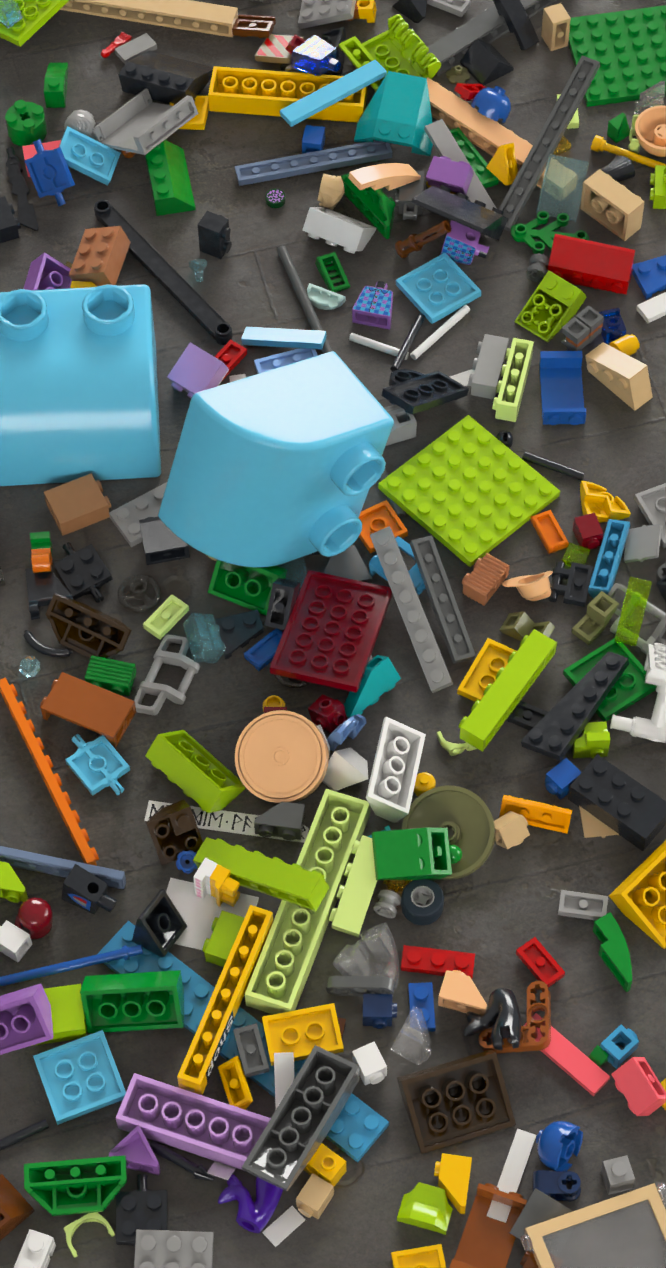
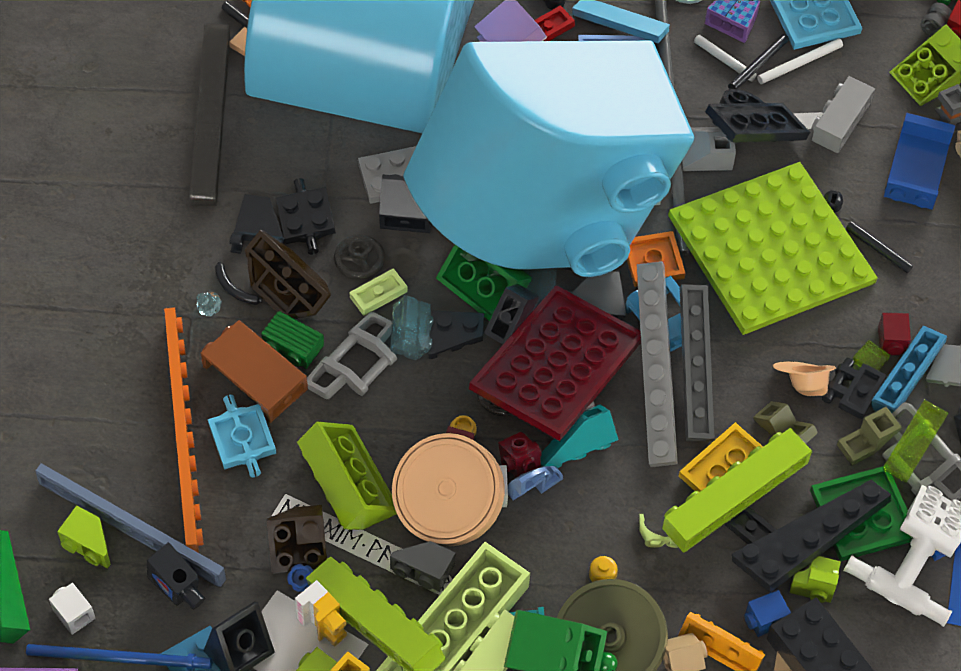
camera: 15 degrees right, 0 degrees up
dark red helmet [15,897,53,939] -> none
leg [30,531,52,573] -> none
medium nougat brick [44,473,111,536] -> none
blue tile [244,628,283,671] -> none
white slope [322,747,369,792] -> none
white slope [366,717,426,823] -> none
nougat brick [462,553,509,606] -> none
yellowish green brick [492,338,534,422] -> none
orange tile [531,510,569,554] -> none
yellow brick [580,481,631,522] -> none

